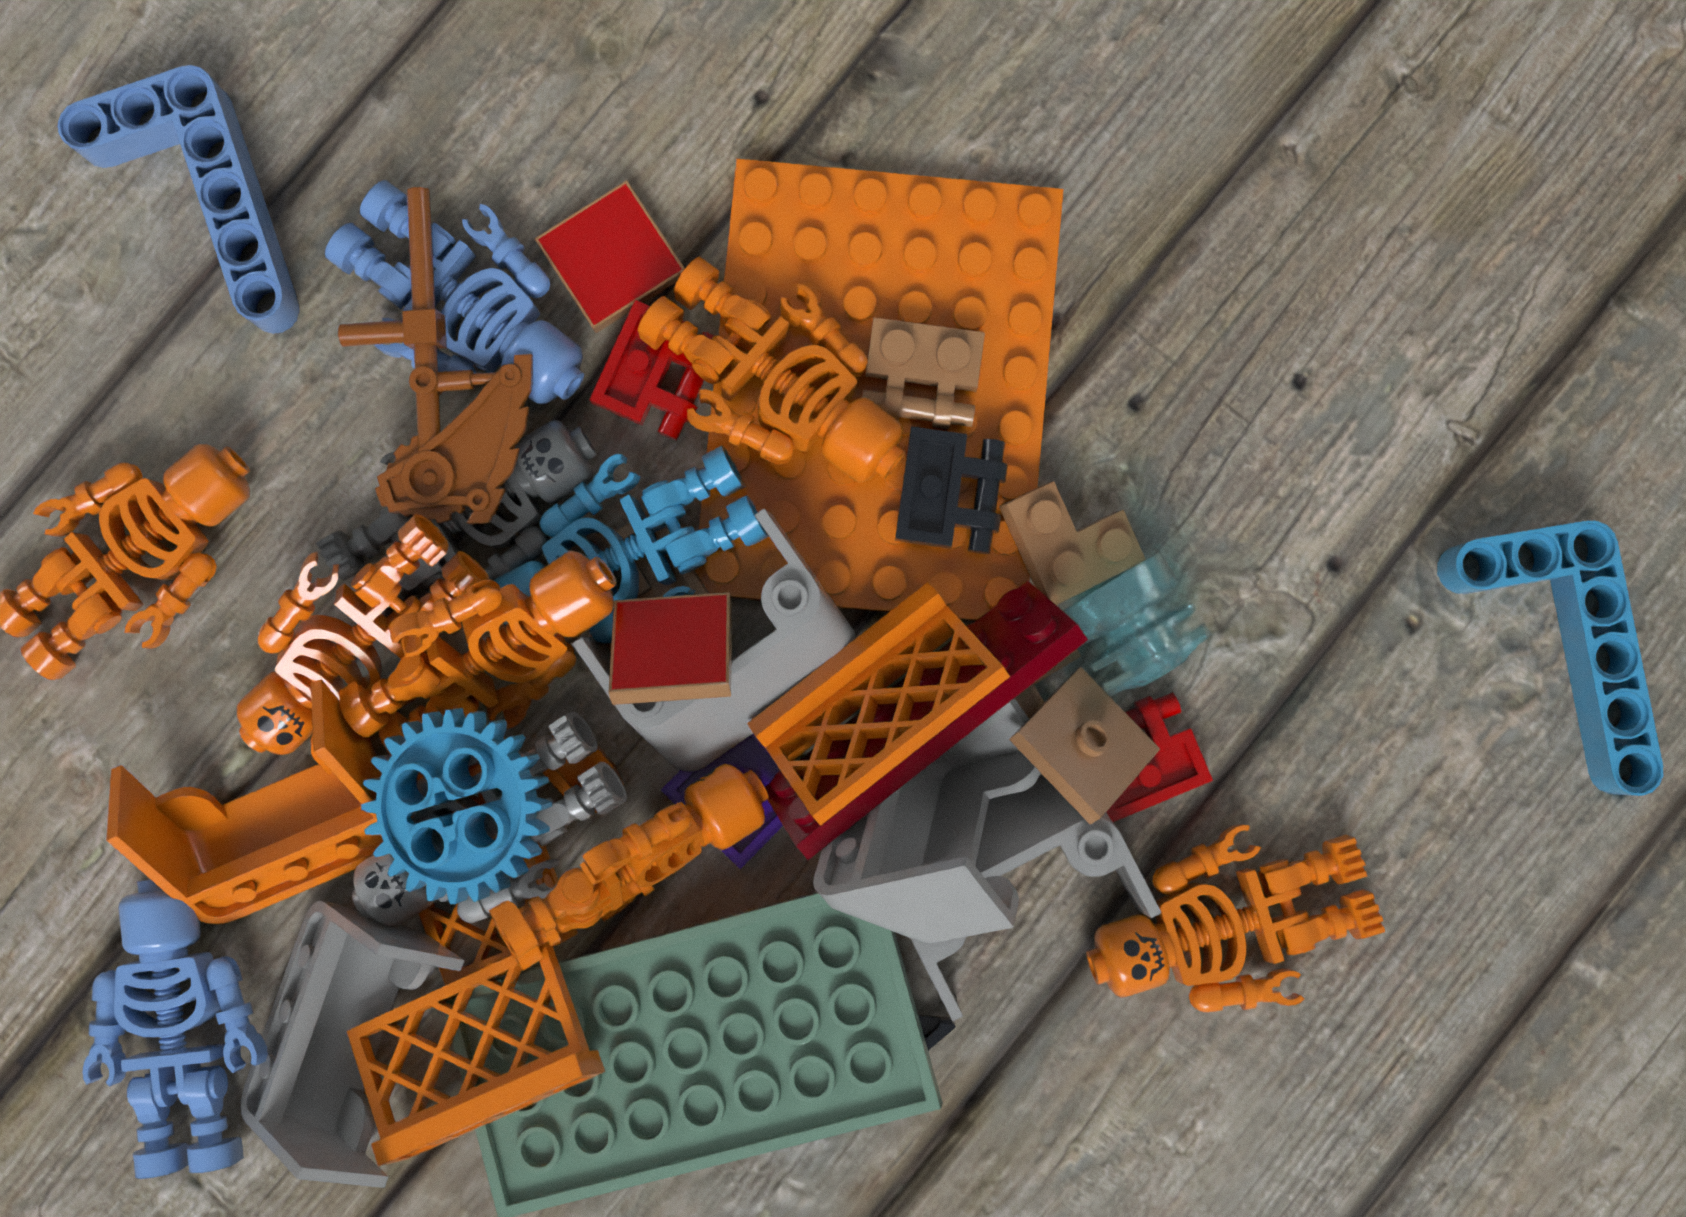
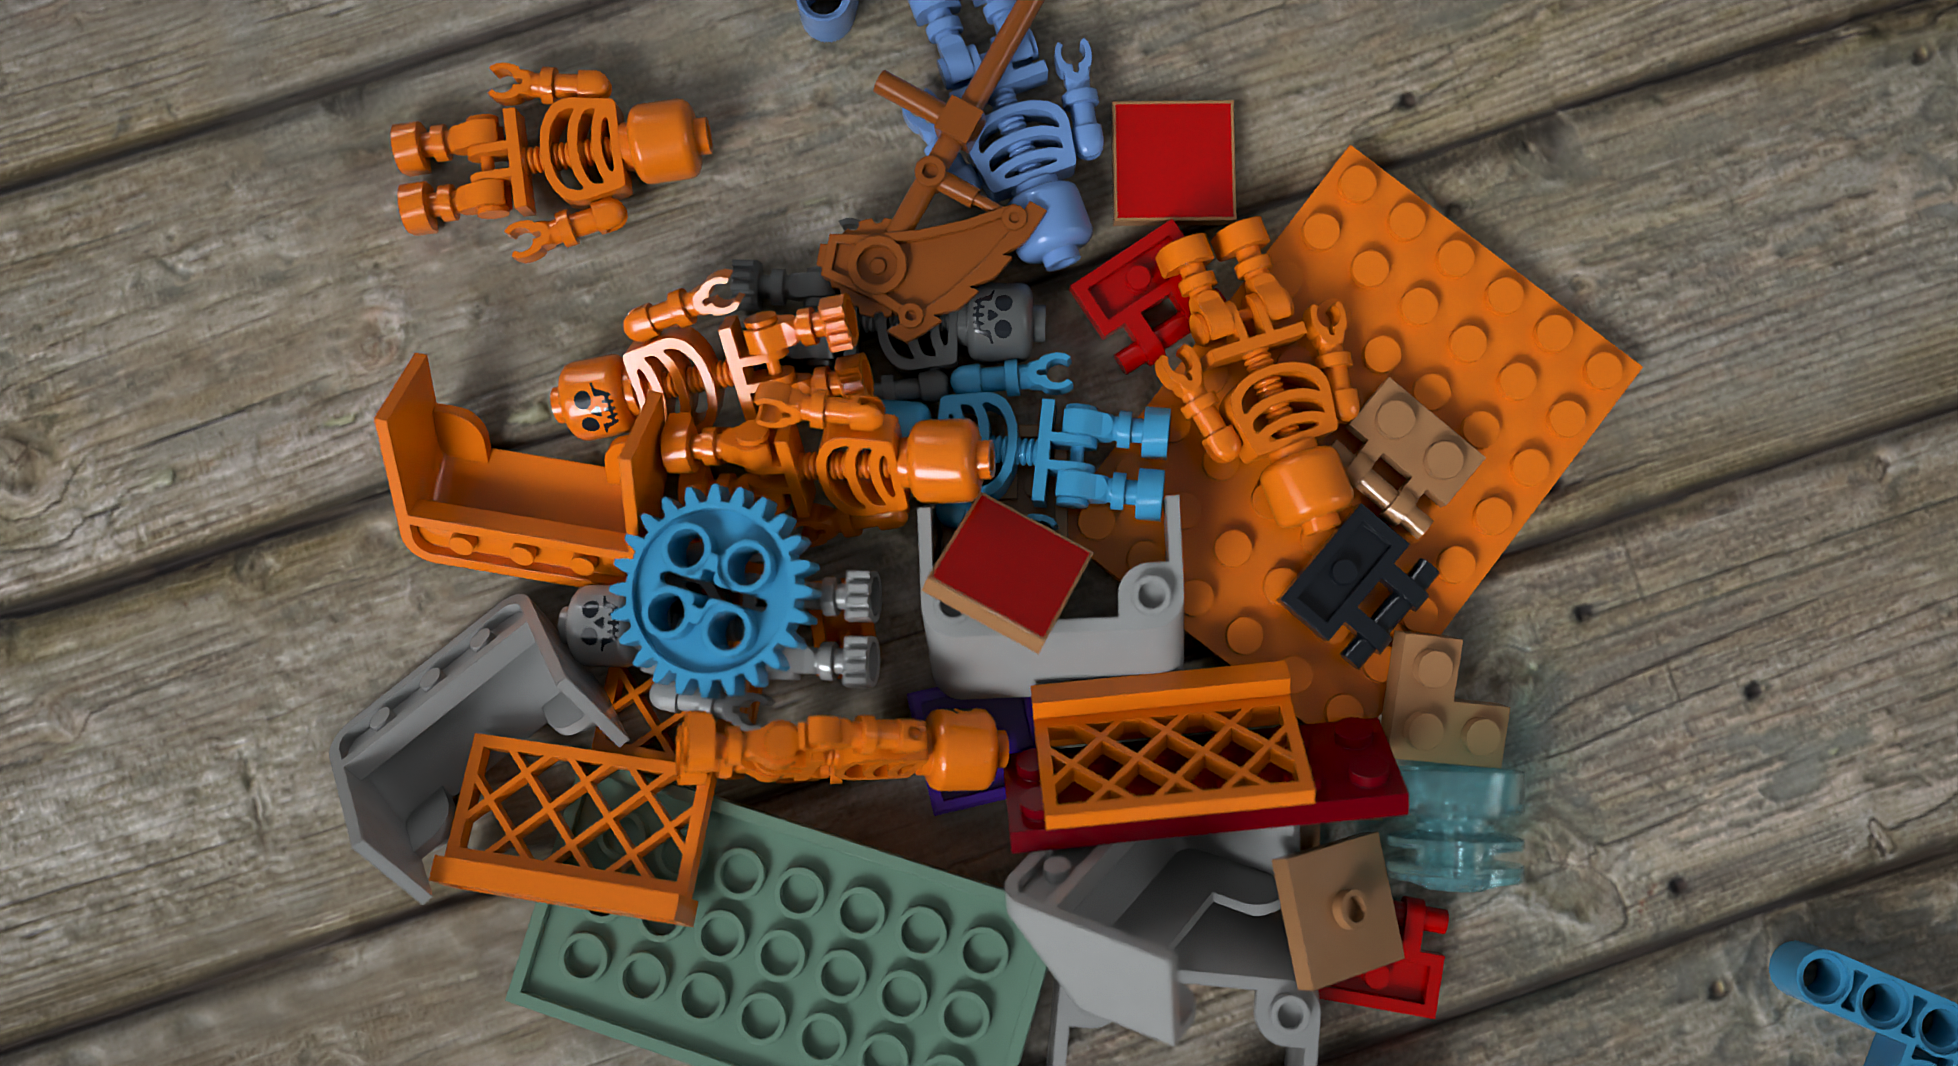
camera: 25 degrees right, 0 degrees up
medium blue piece [82,879,268,1179] -> none

